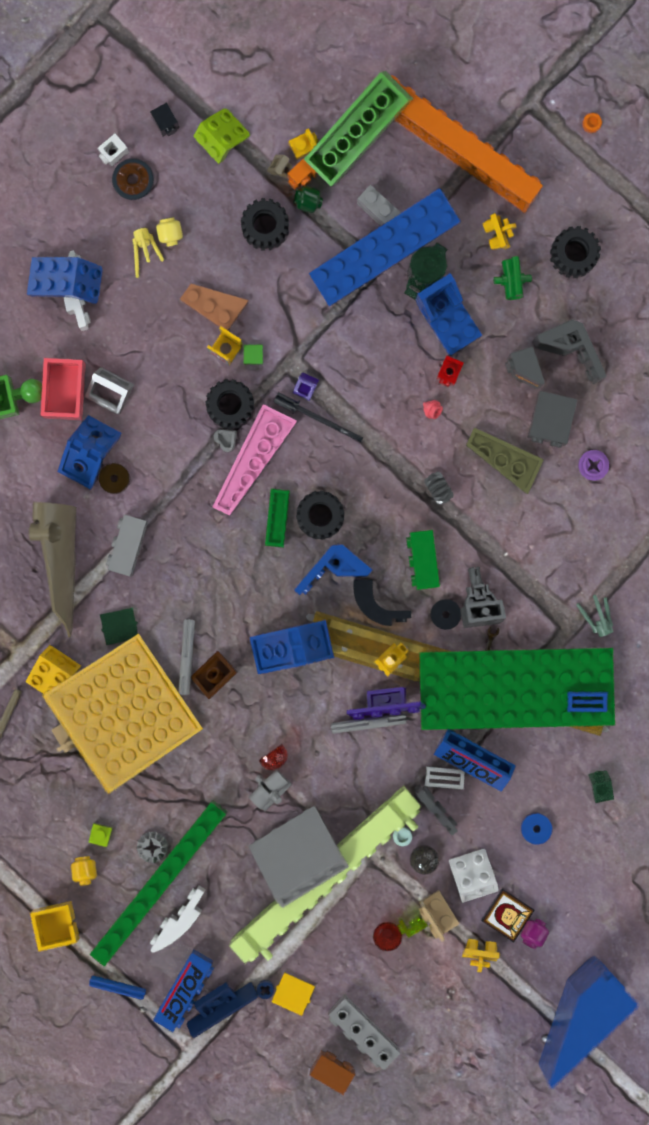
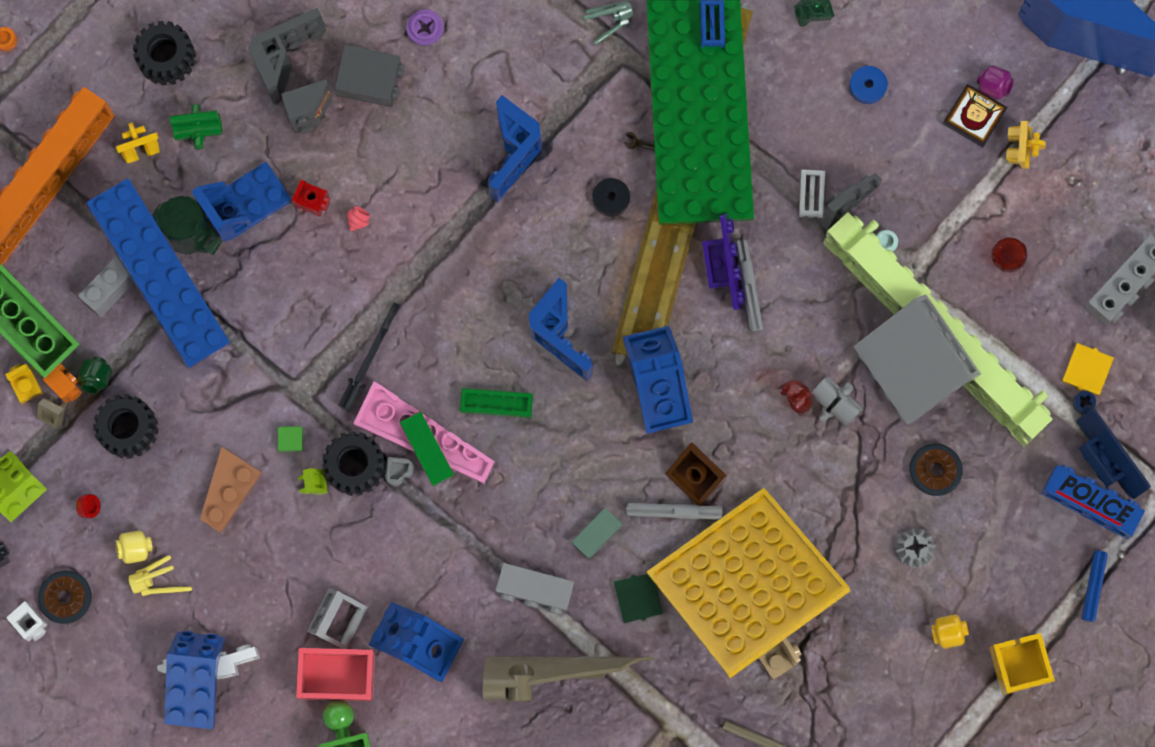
camera: 90 degrees left, 10 degrees down
yellow bracket [26,645,81,694] -> none
lime plate [88,823,113,847] -> none
green brick [89,800,228,967] -> none
dark brown piece [99,463,130,494] -> none
white slope [150,886,205,953] -> none
yellow piece [206,326,243,366] -> none
dark purple slope [293,373,319,401] -> none
black tyre [296,491,345,540] -> none
black arch [353,580,411,626] -> none
yellow hips [374,643,408,676] -> none
clear neon green bracket [397,916,428,938] -> none
green brick [406,530,440,590] -> none
clear smoke hair [410,845,440,875] -> none
tan bracket [419,890,459,942] -> none
dark grey gear [424,471,454,505] -> none
blue brick [434,729,516,792] -> none
white bracket [449,849,499,903] -> none
dark grey brick [460,567,506,628] -> none
olive wing [466,428,544,495] -> none
none -> red tile [76,494,101,518]
none -> lime tile [298,468,328,495]
none -> green tile [400,412,454,487]
none -> blue bracket [488,95,542,203]
none -> sand green tile [571,508,623,560]
none -> wheel [910,444,963,496]

